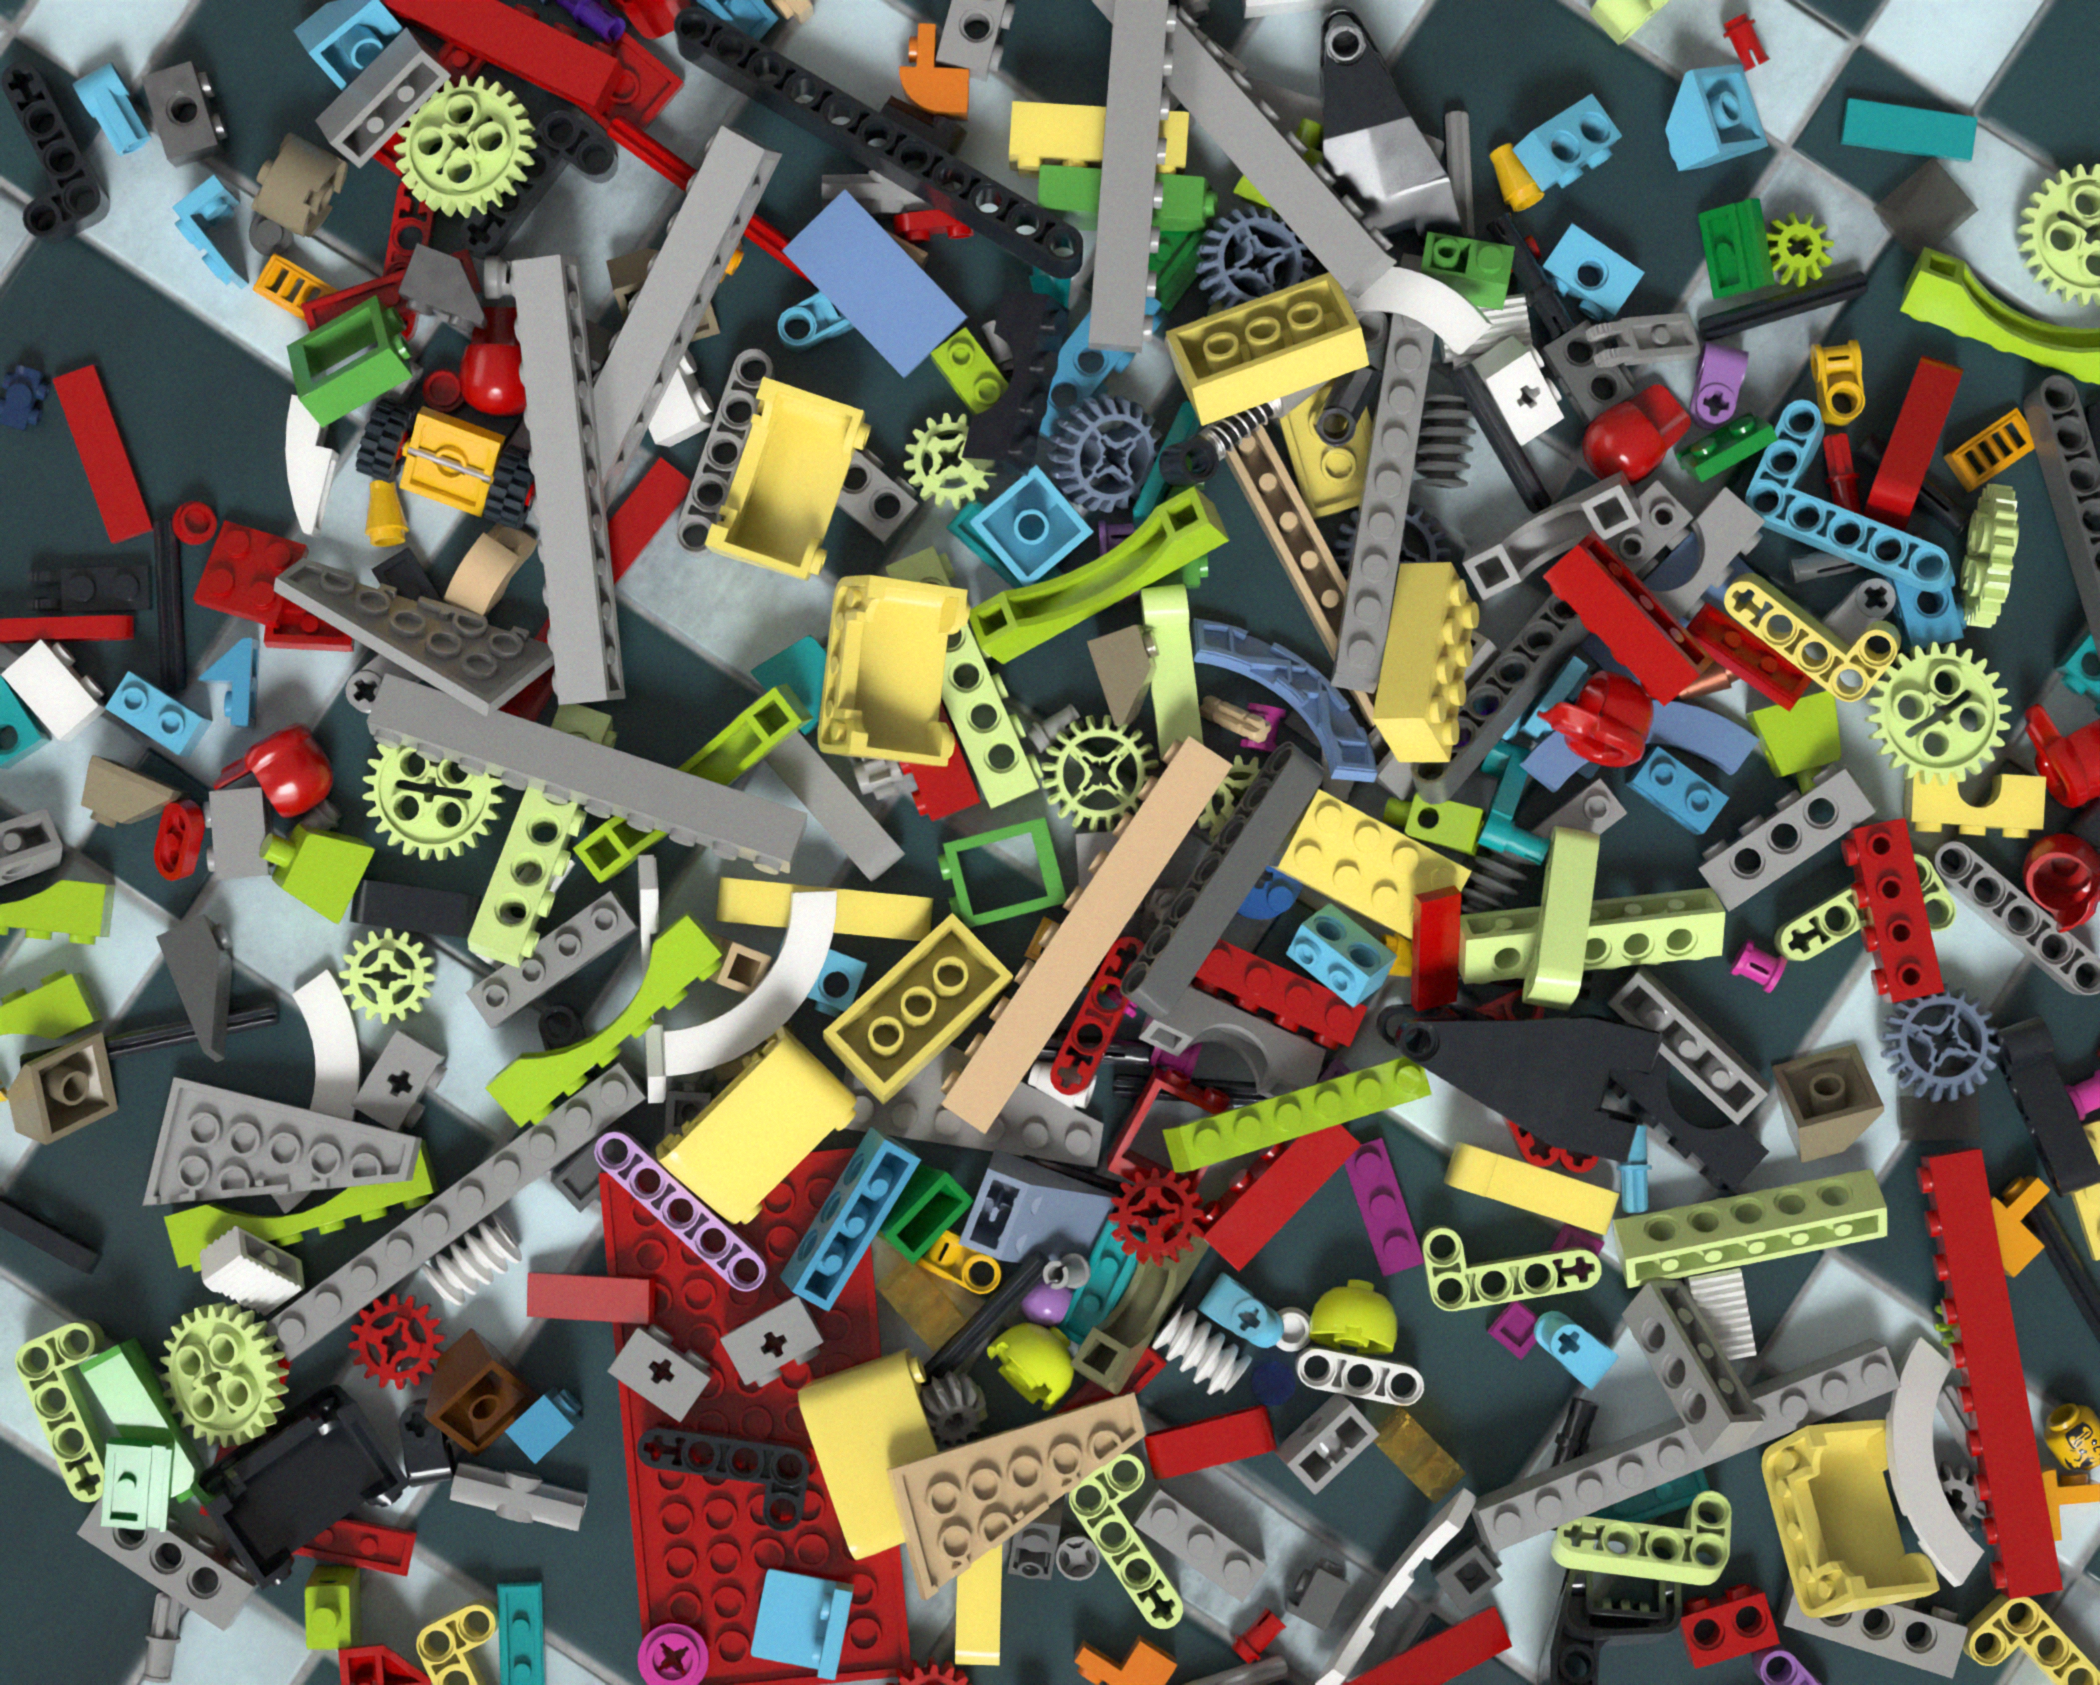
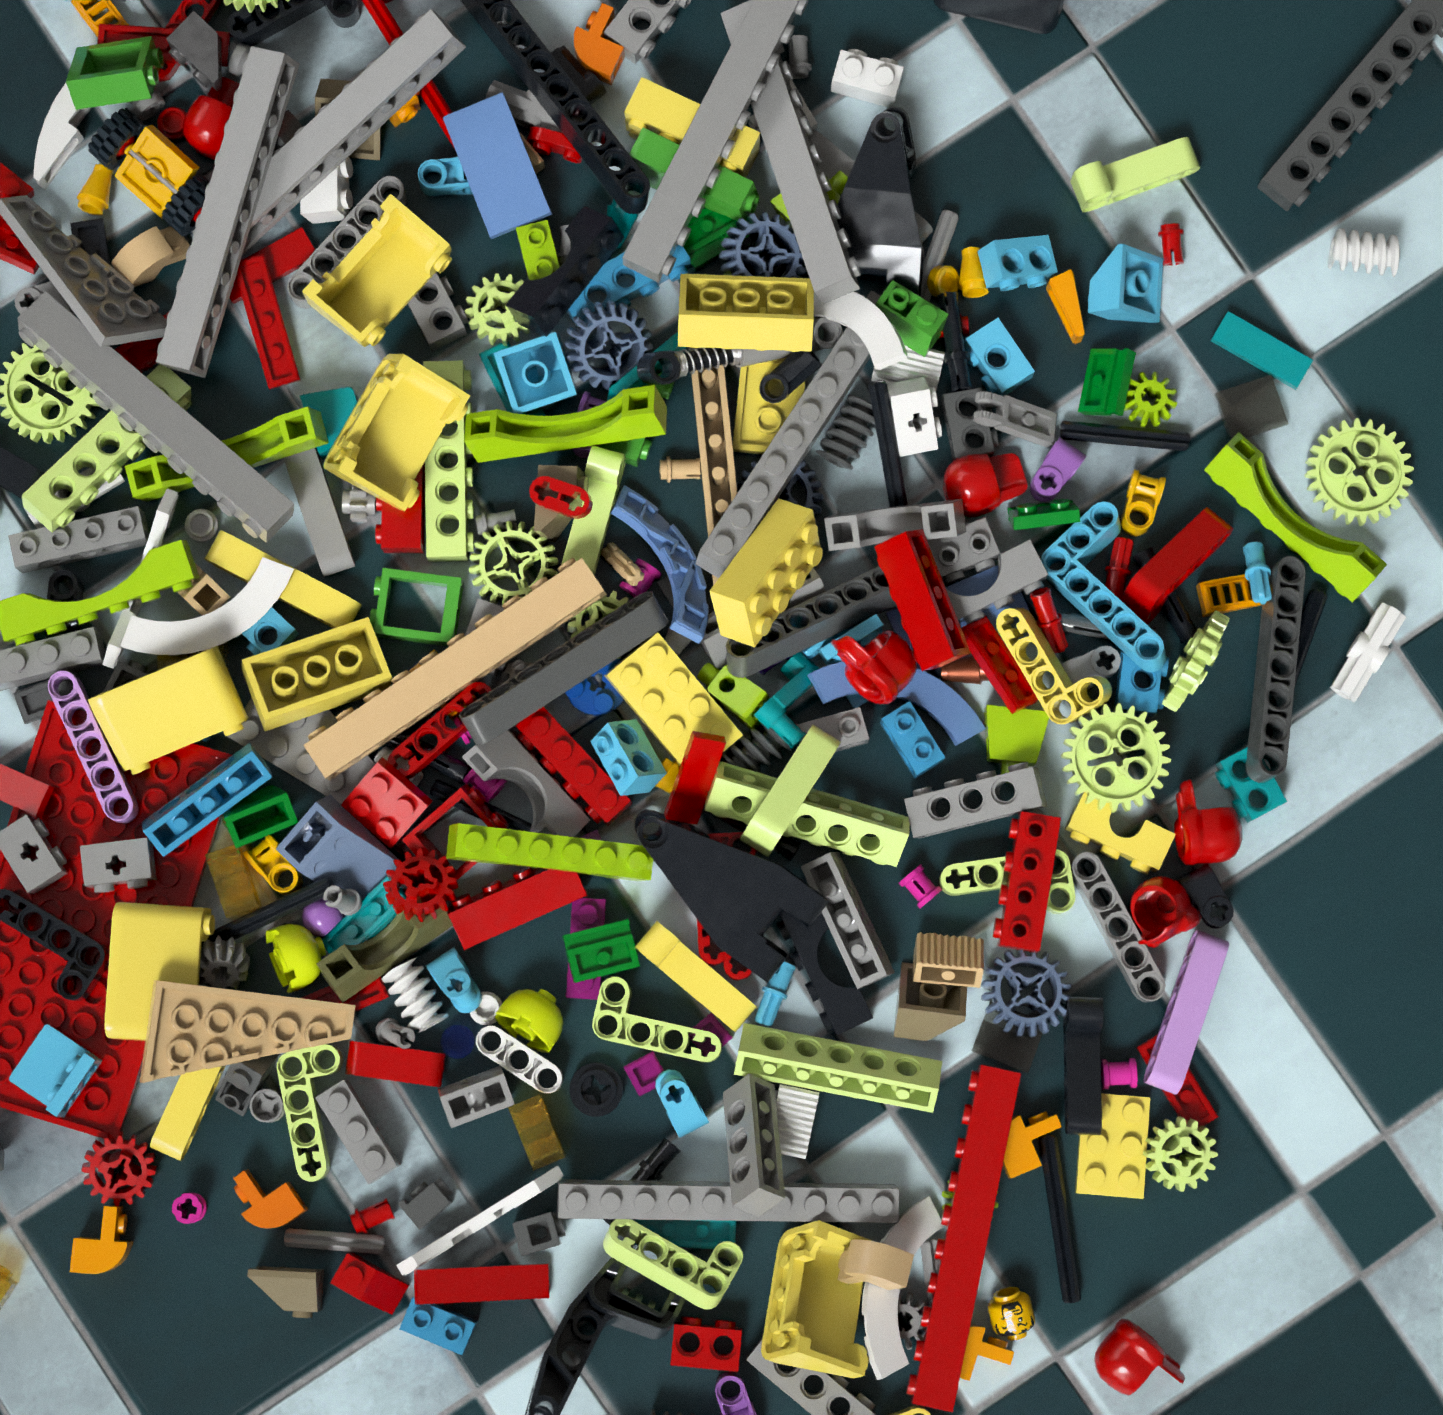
camera: 25 degrees right, 5 degrees down
none -> white plate [185,509,218,542]
none -> red tile [236,254,301,390]
none -> plate [341,757,433,849]
none -> light grey pin [375,1018,415,1049]
none -> red beam [529,476,593,519]
none -> green plate [562,919,640,983]
none -> black gear [569,1063,623,1117]
none -> tan pin [660,456,700,483]
none -> tan brick [837,1239,914,1290]
none -> tan brick [913,932,984,988]
none -> yellow tile [927,265,959,298]
none -> red axle [1030,587,1068,653]
none -> light orange slope [1046,269,1085,344]
none -> medium azure axle [1243,542,1272,605]

